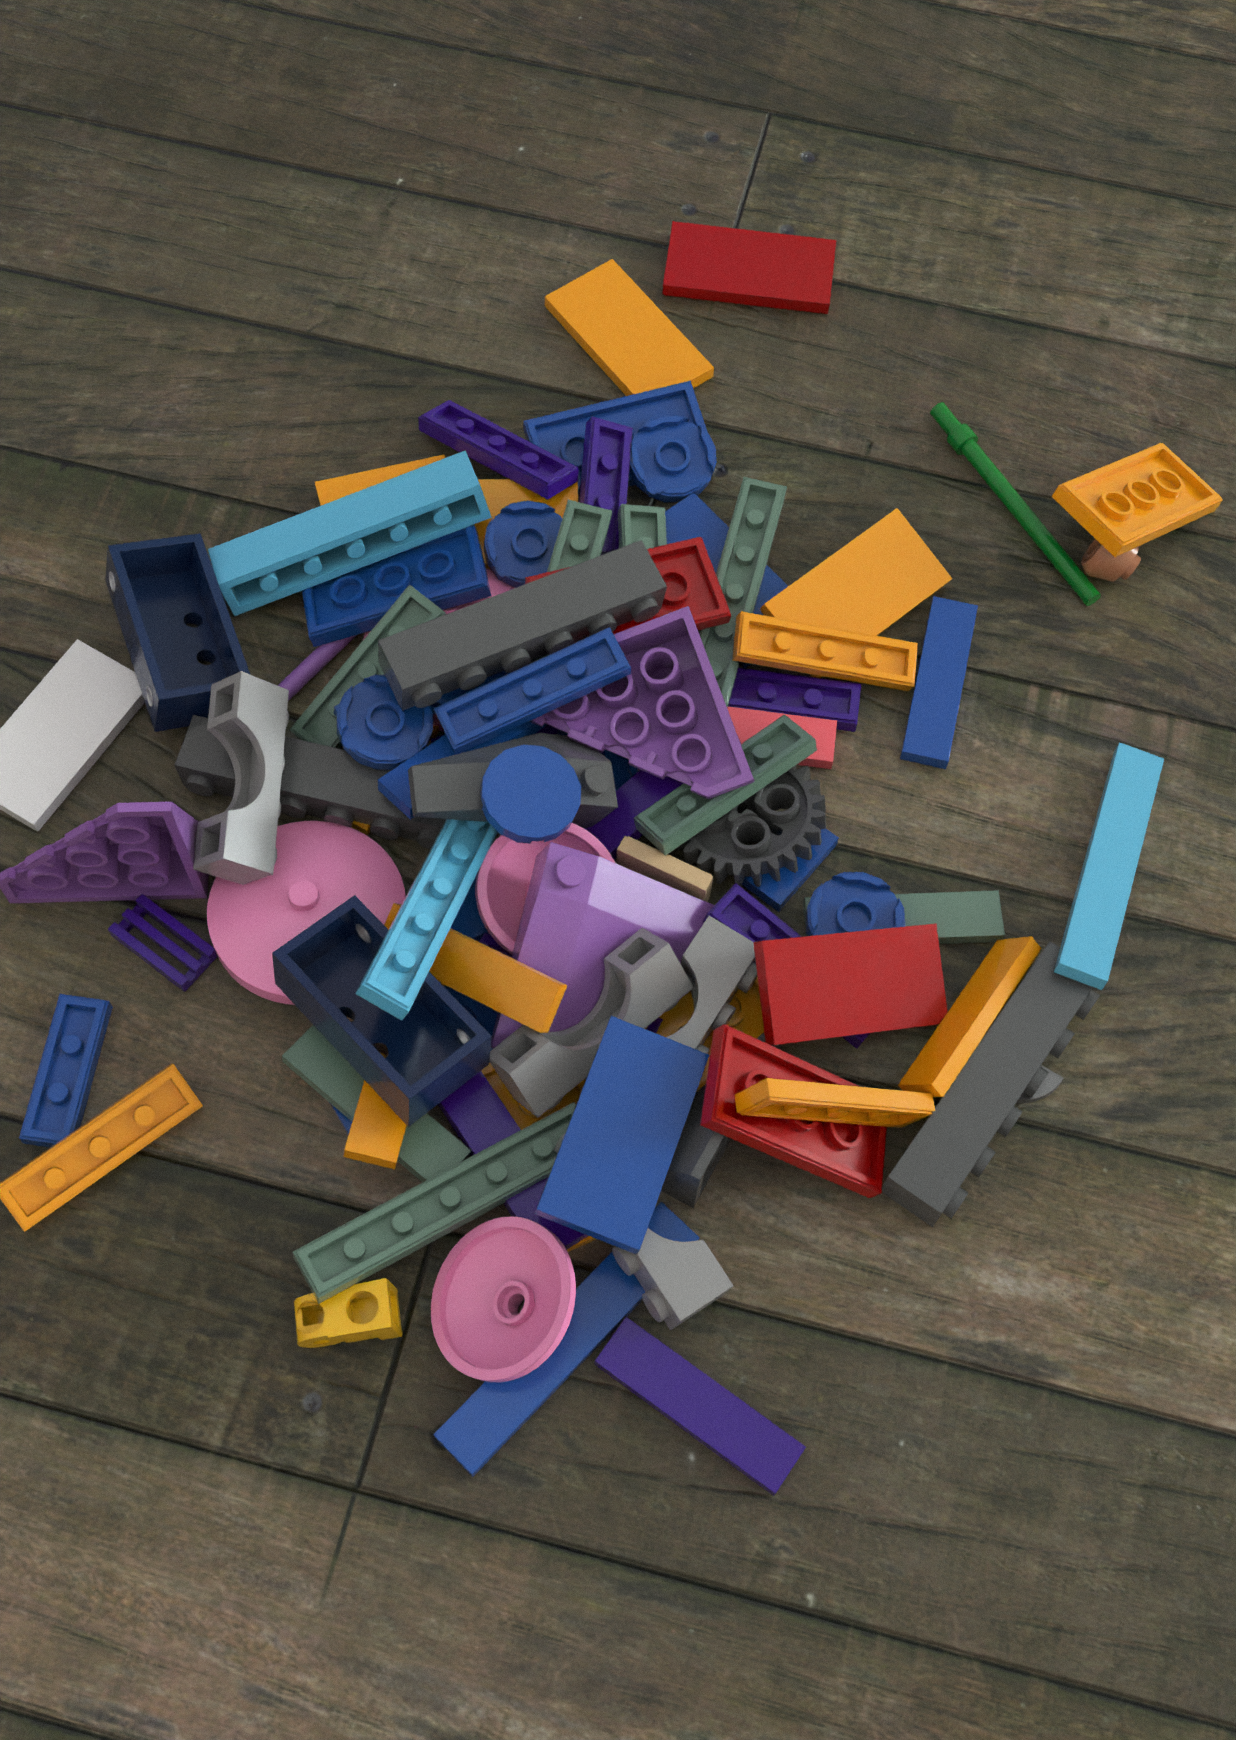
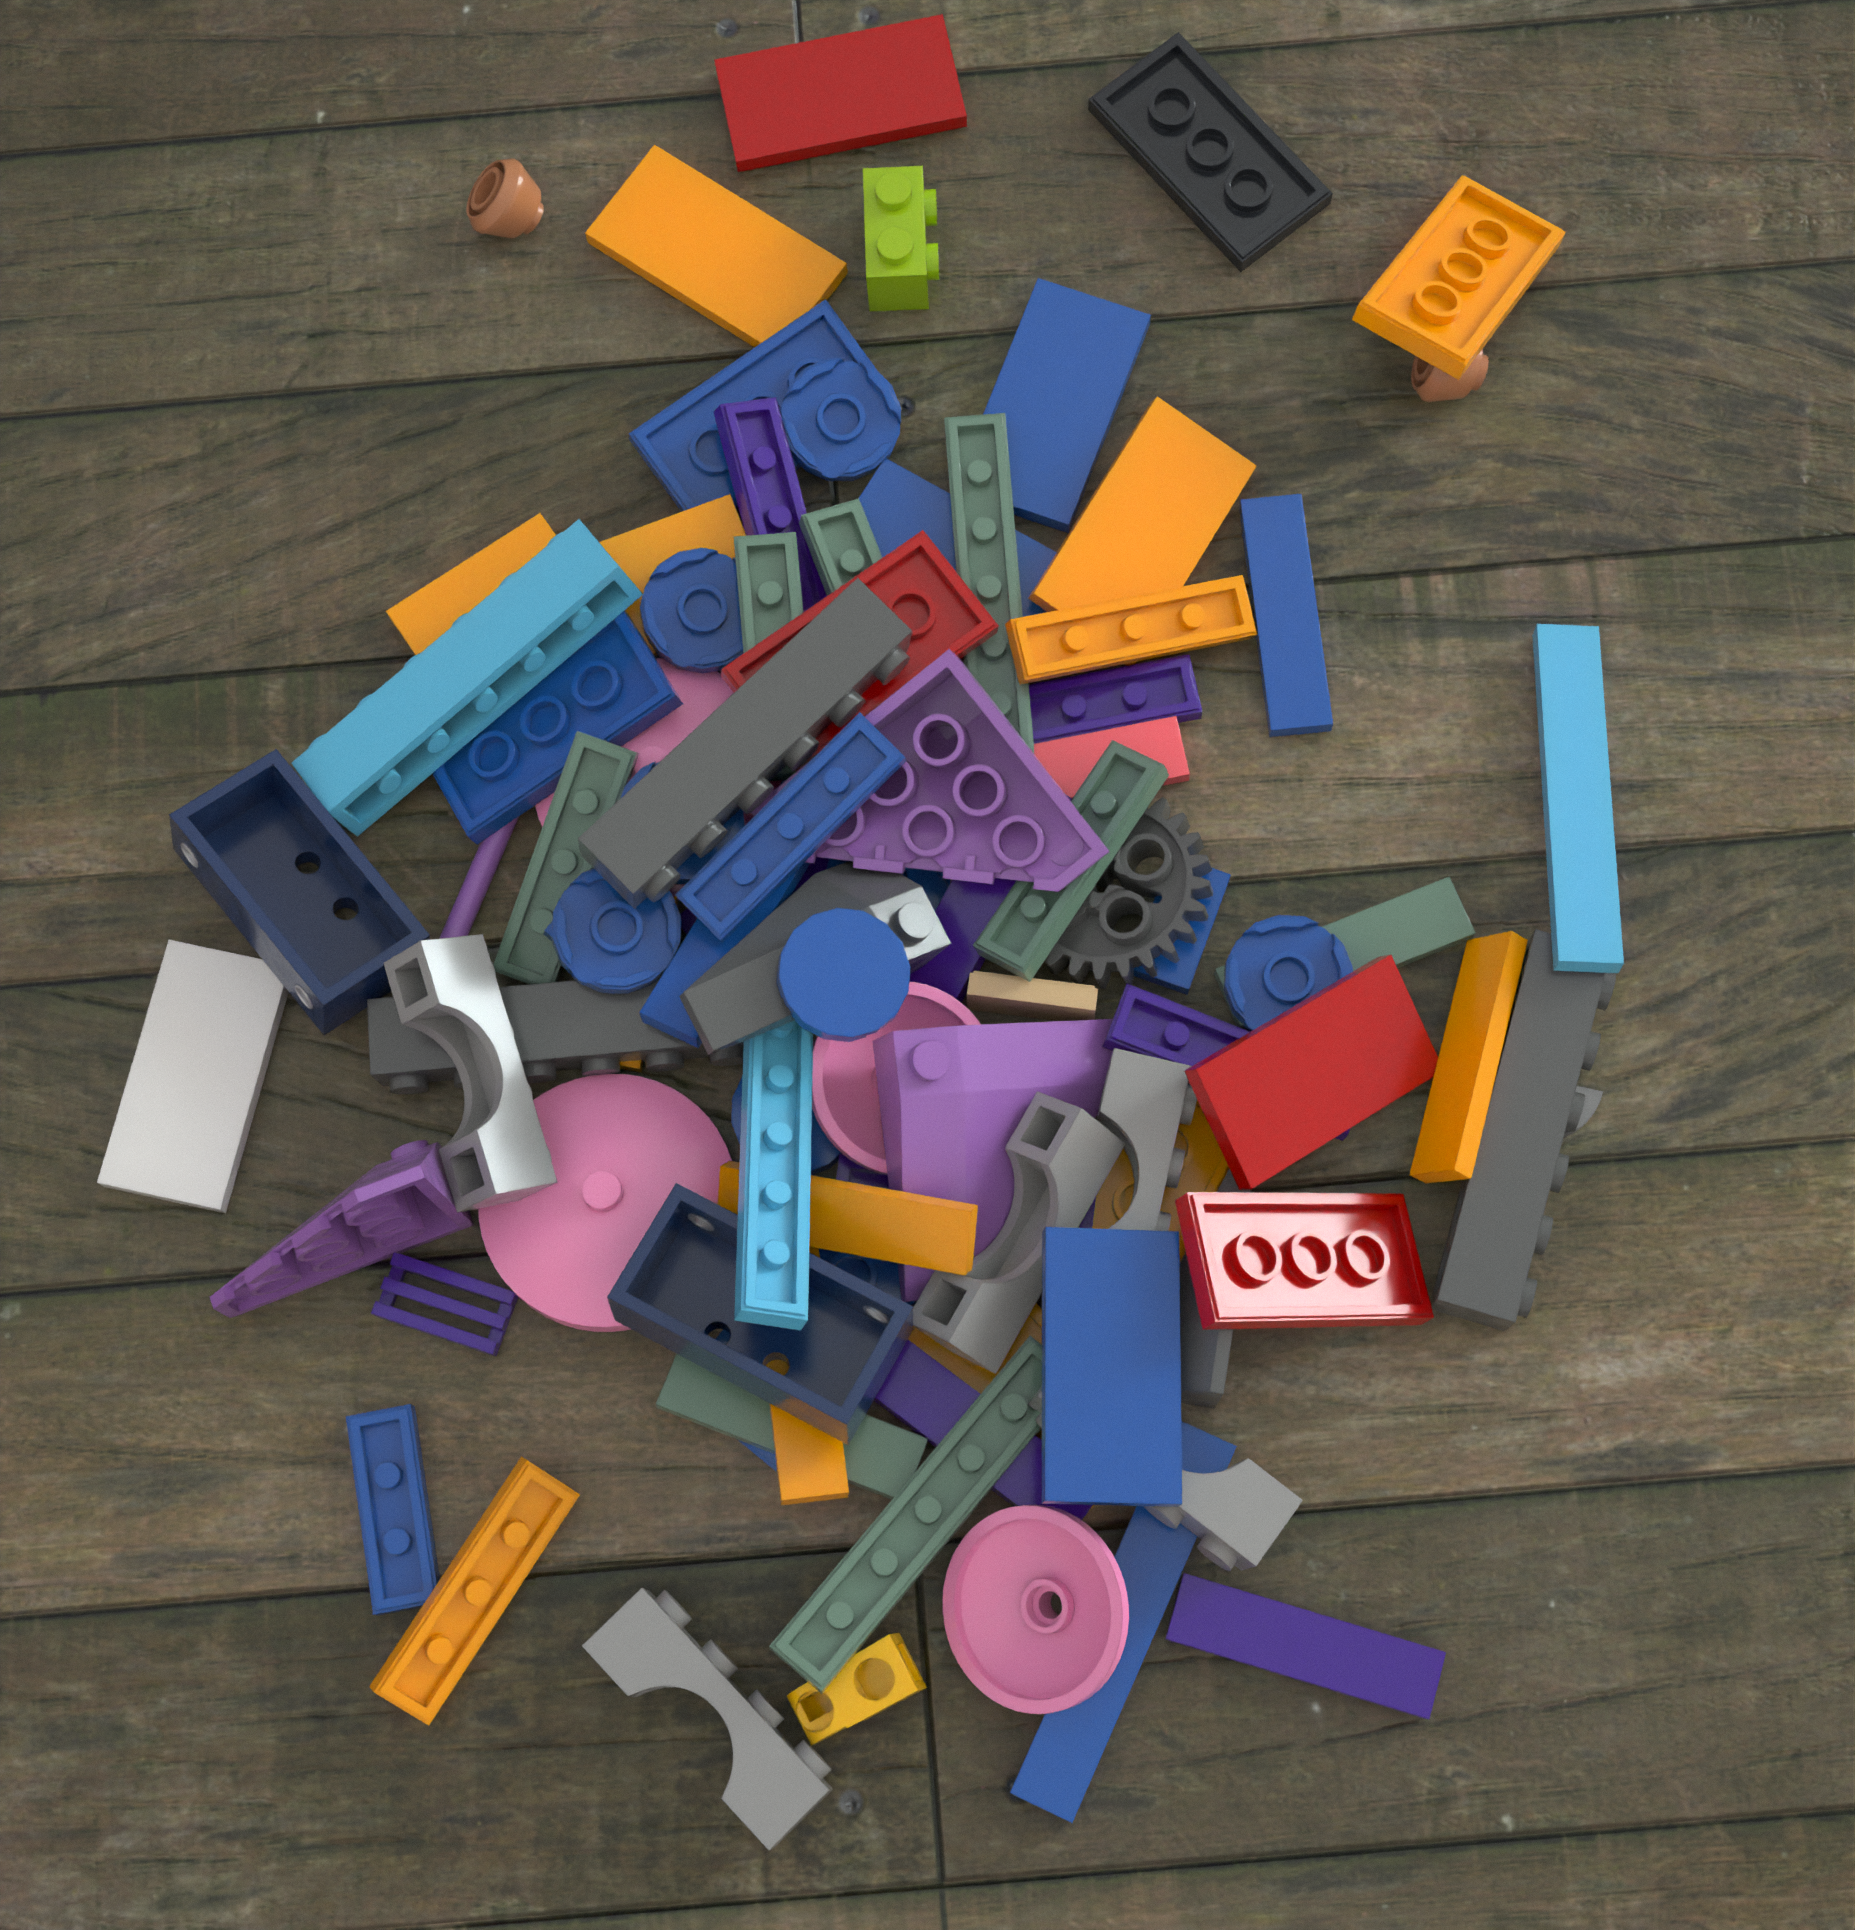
camera: 10 degrees left, 10 degrees up
dark purple tile [418,400,578,500] -> none
light orange tile [734,1078,935,1128] -> none
green bar [930,402,1101,606] -> none
none -> nougat cone [467,158,544,239]
none -> light grey arch [582,1588,833,1850]
none -> lime brick [863,166,939,312]
none -> blue tile [983,278,1151,533]
none -> black tile [1088,32,1333,272]

